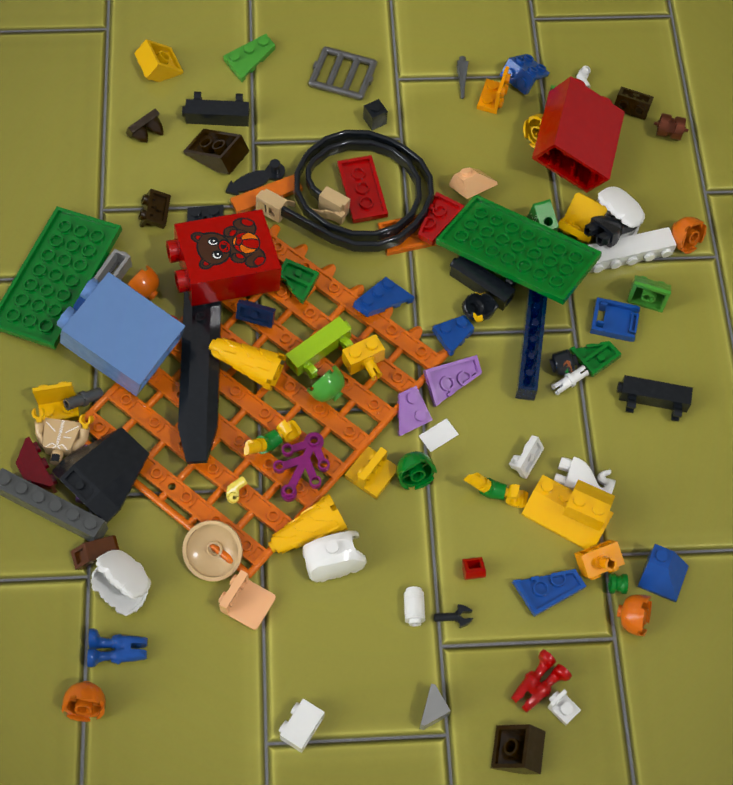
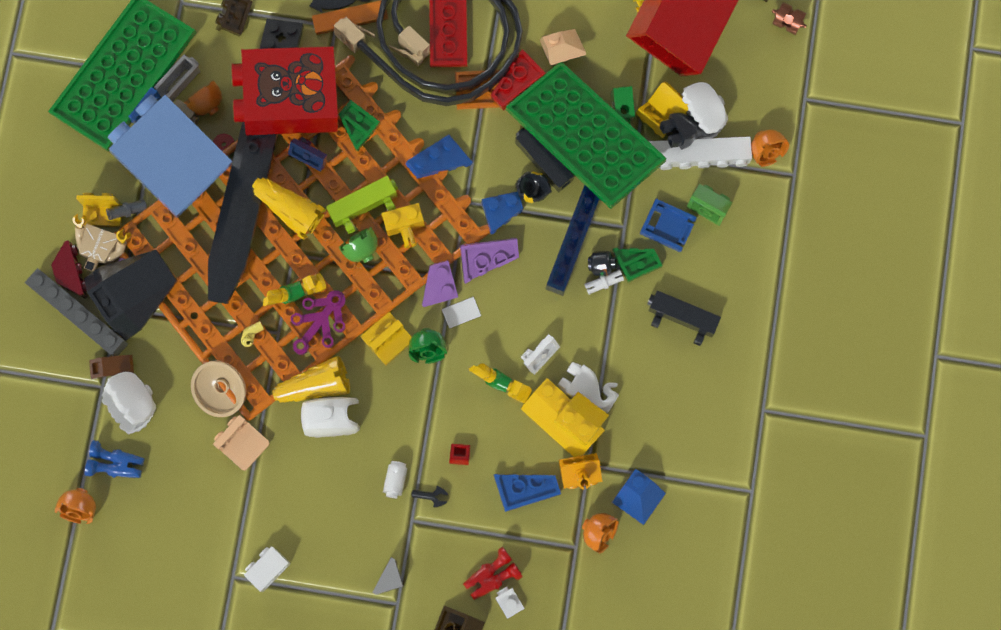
camera: 15 degrees right, 15 degrees up
green wheel [608,573,628,594] -> none

